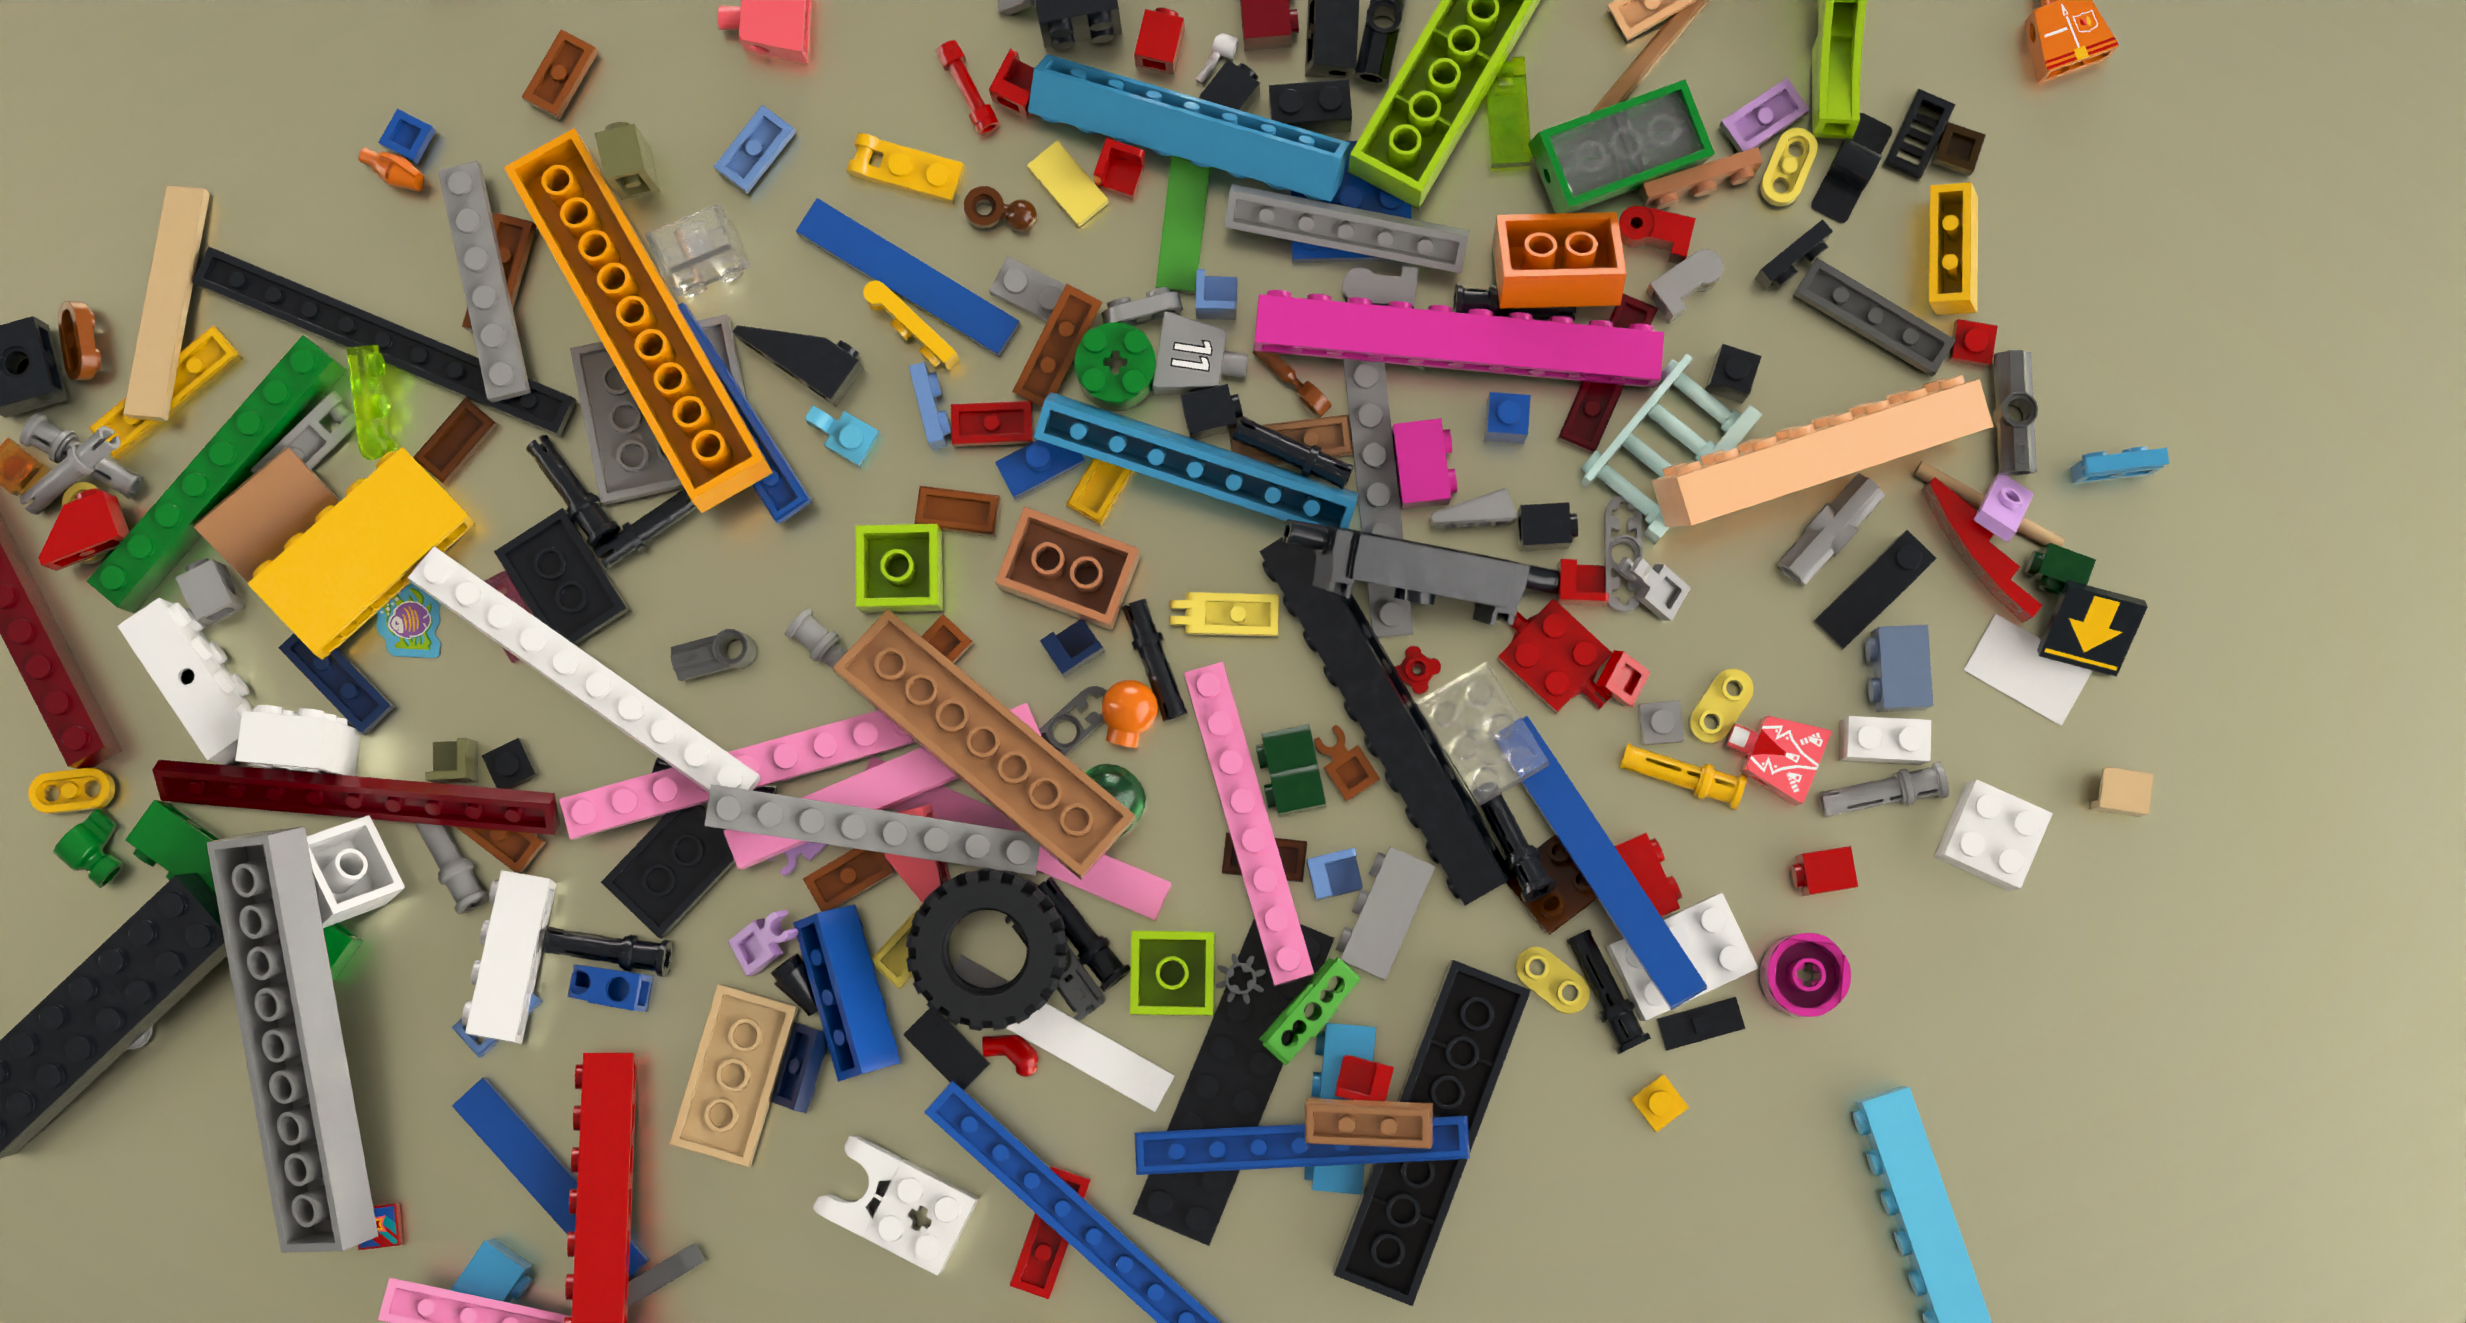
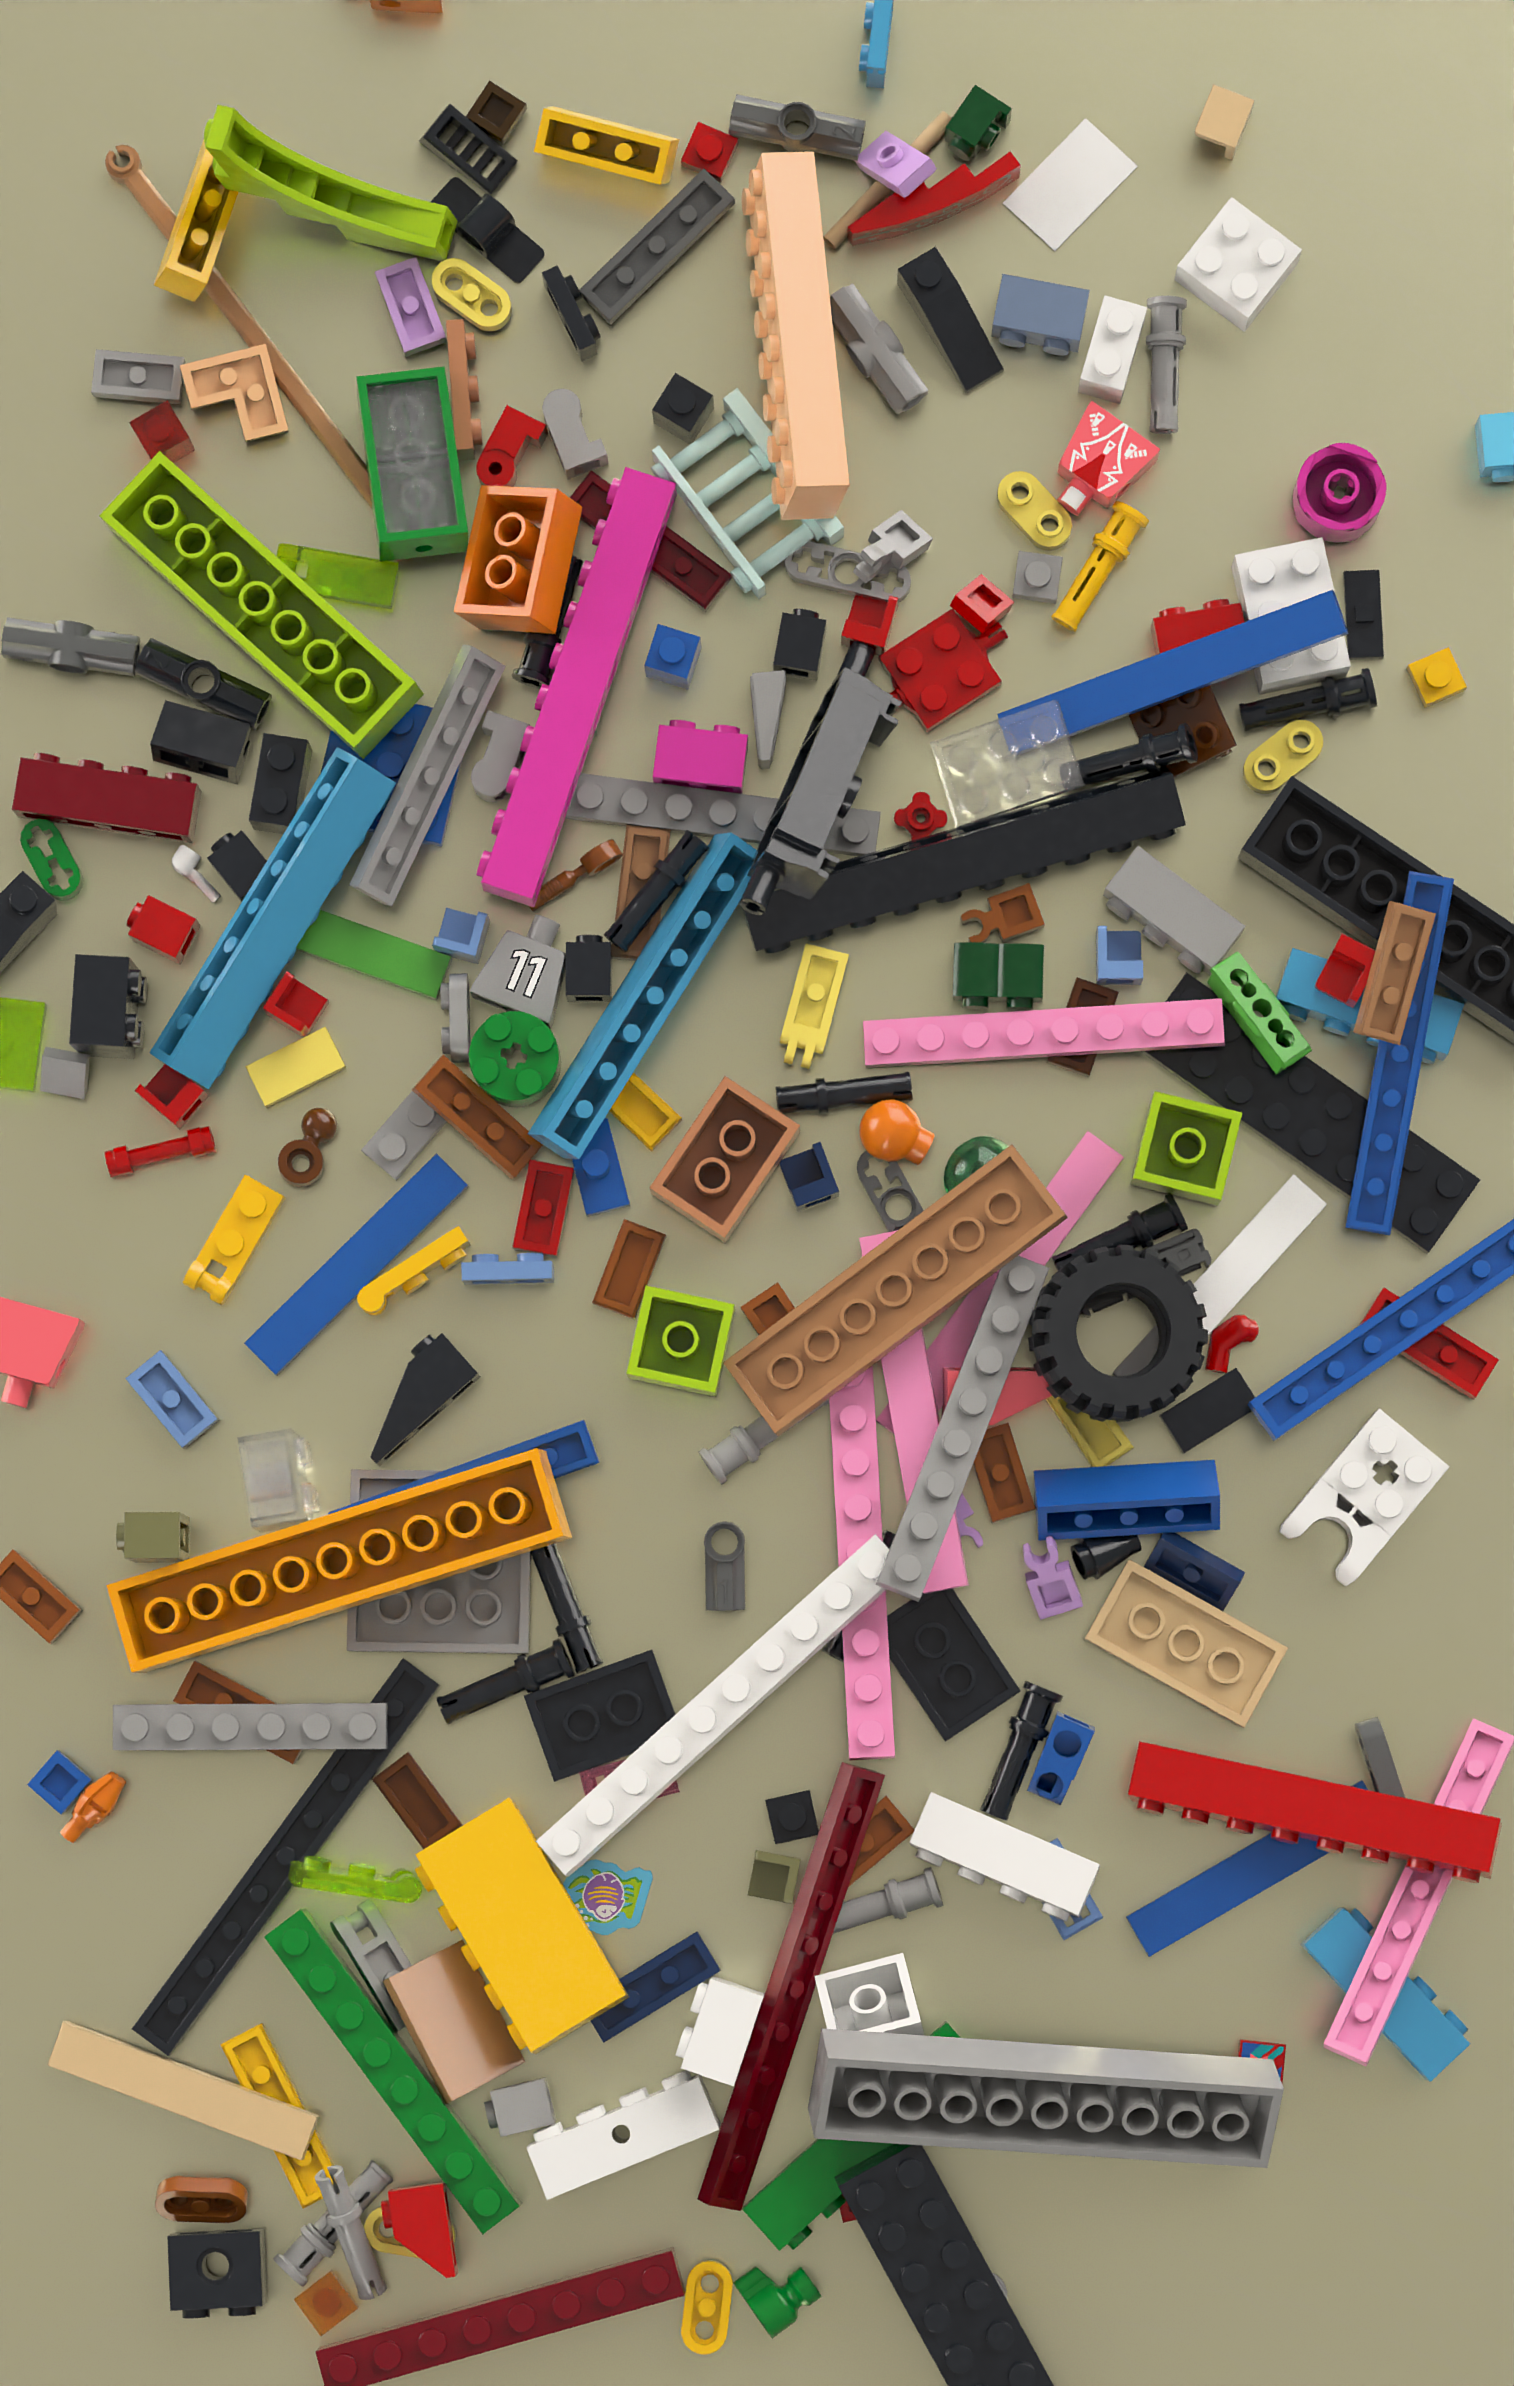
camera: 75 degrees left, 0 degrees up
medium azure plate [805,405,880,468] -> none
dark grey gear [1216,953,1266,1004] -> none
red brick [1791,846,1858,896] -> none
black tile [2037,580,2148,677] -> none

